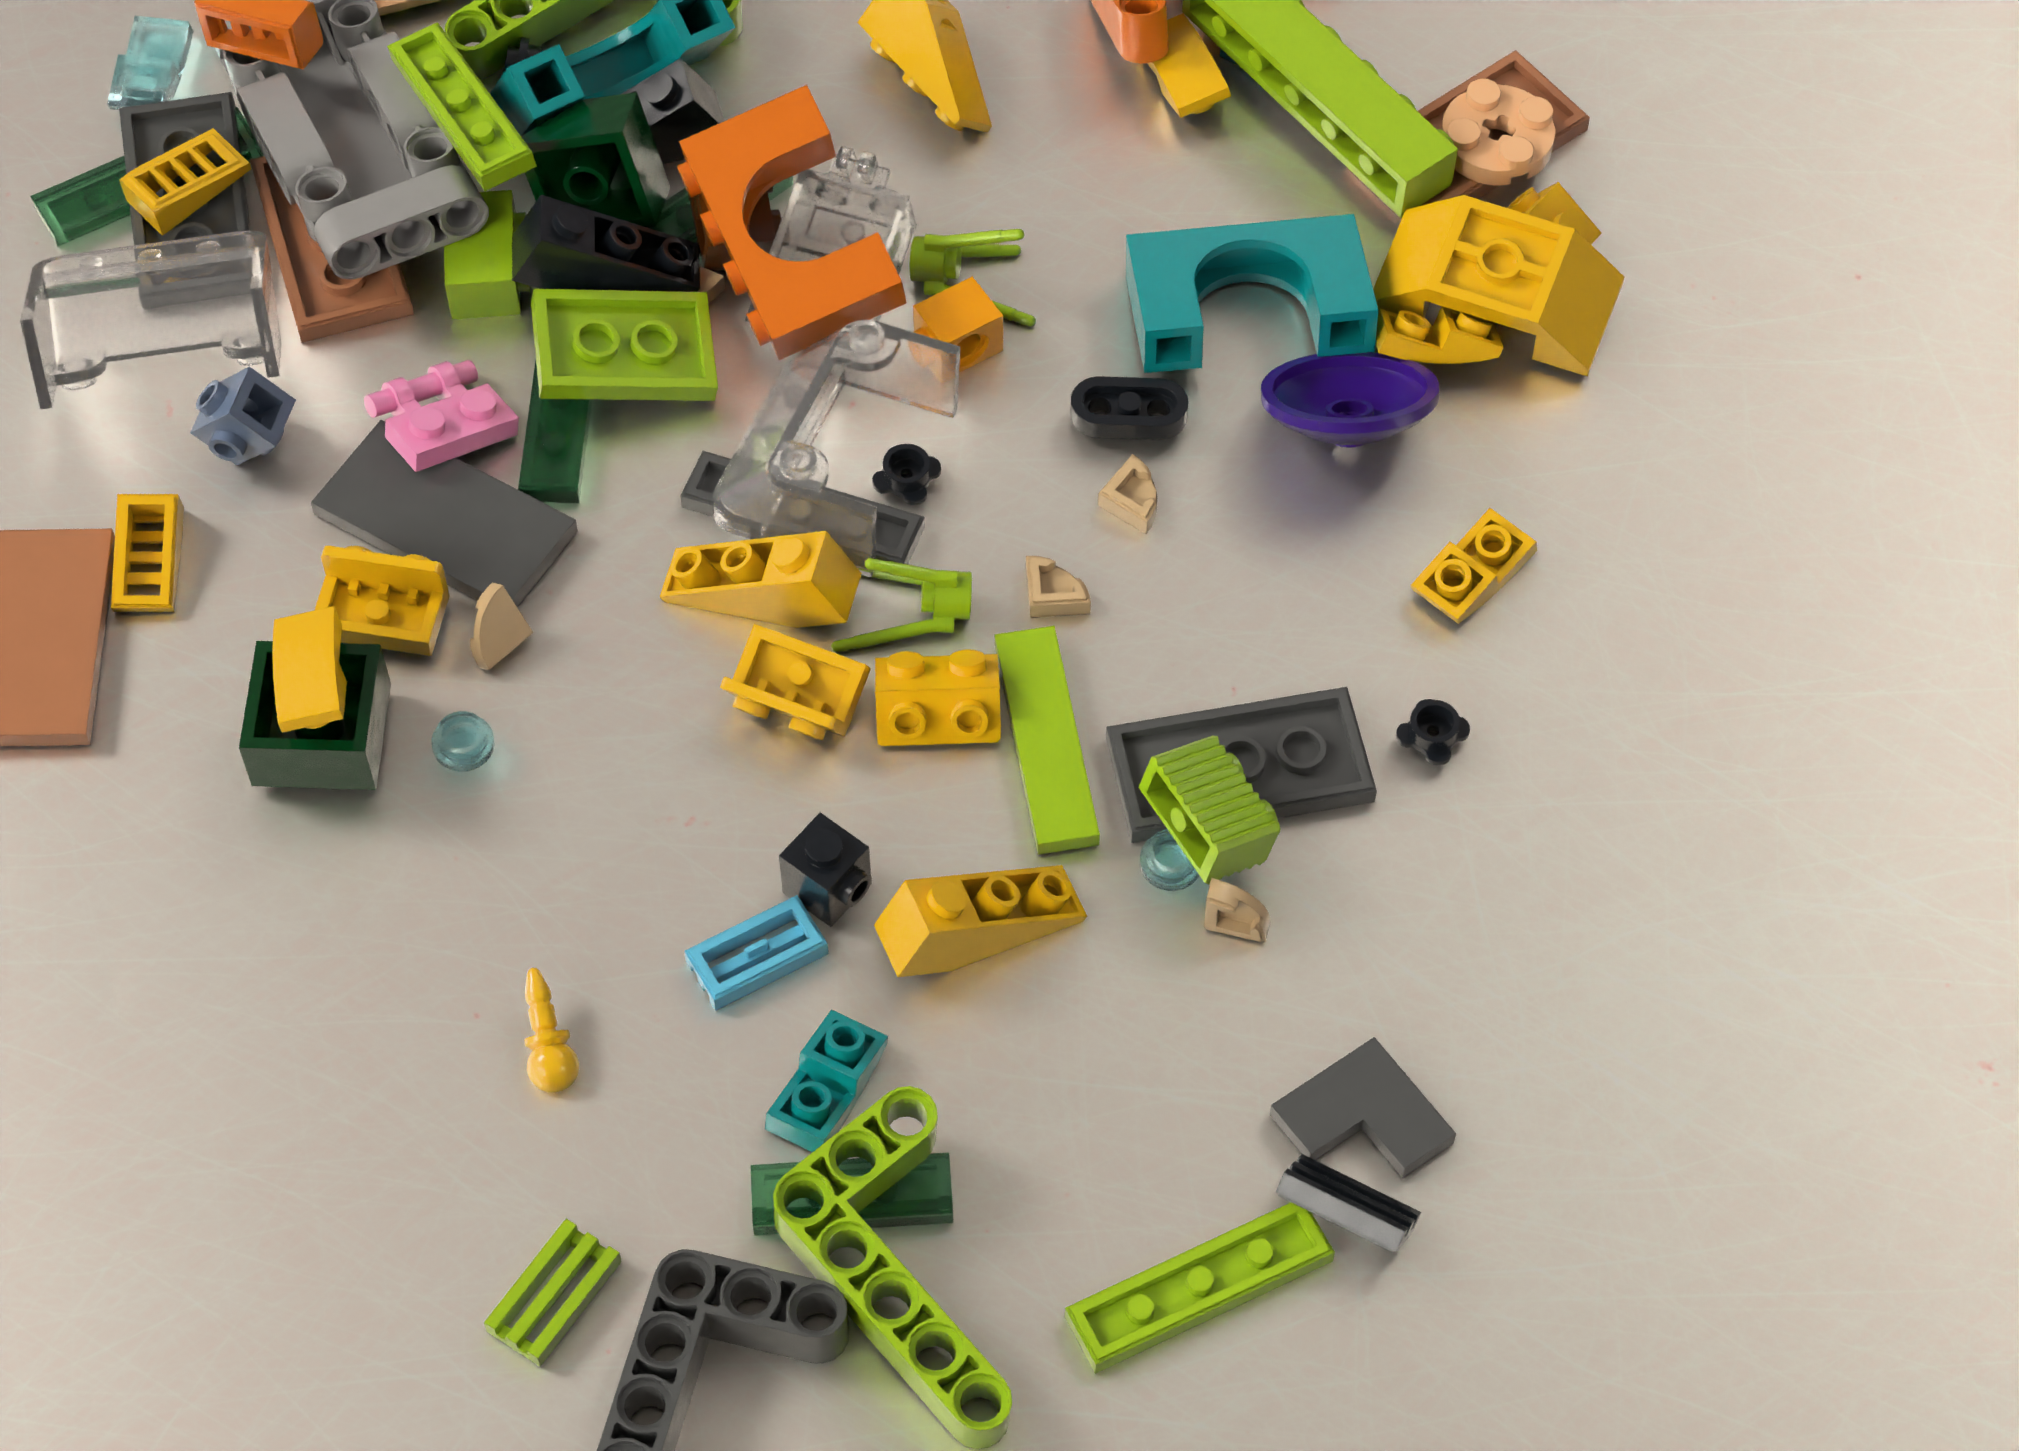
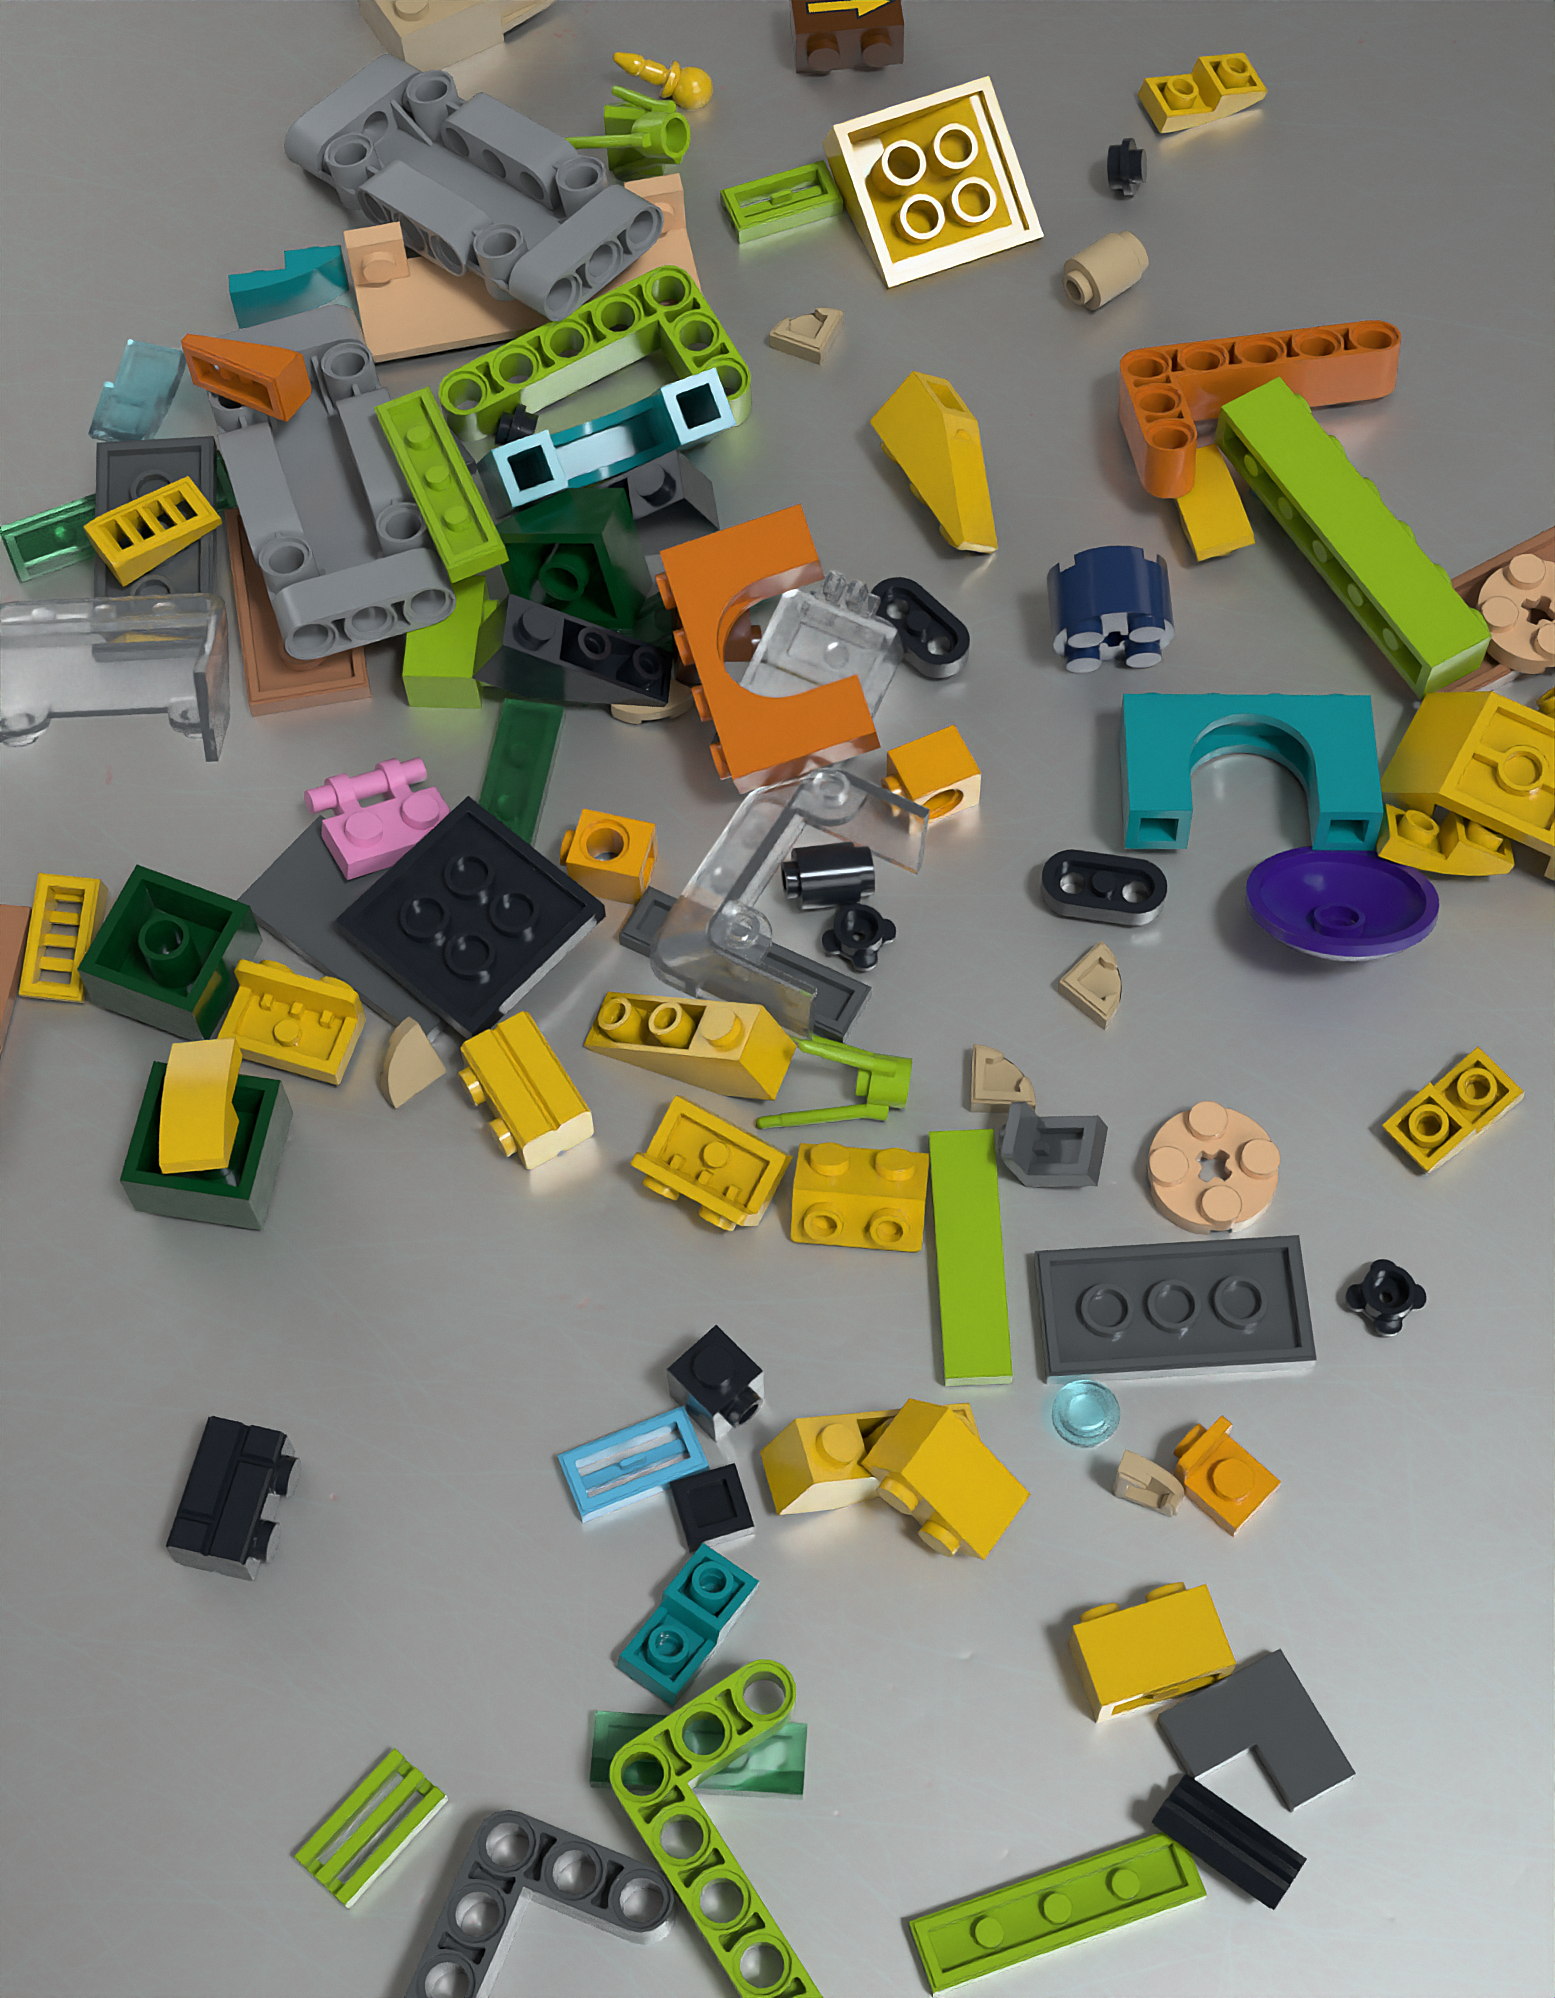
camera: 10 degrees right, 5 degrees up
sand blue brick [190,366,296,465] -> none
clear light blue plate [431,711,495,772] -> none
yellow bar [524,968,579,1093] -> none
lime plate [531,289,718,401] -> none
lime plant [909,229,1036,327] -> none
lime brick [1138,735,1281,885] -> none
none -> dark green brick [77,864,263,1041]
none -> black brick [165,1416,301,1581]
none -> black plate [335,796,606,1040]
none -> yellow brick [457,1011,595,1170]
none -> light orange brick [560,808,659,906]
none -> black tile [669,1463,755,1553]
none -> black brick [781,841,875,910]
none -> yellow brick [862,1398,1031,1560]
none -> black plate [868,577,970,678]
none -> dark grey bracket [998,1101,1108,1187]
none -> dark blue brick [1046,546,1175,673]
none -> yellow brick [1068,1582,1237,1724]
none -> light nougat plate [1147,1101,1280,1235]
none -> light orange bracket [1173,1415,1281,1537]

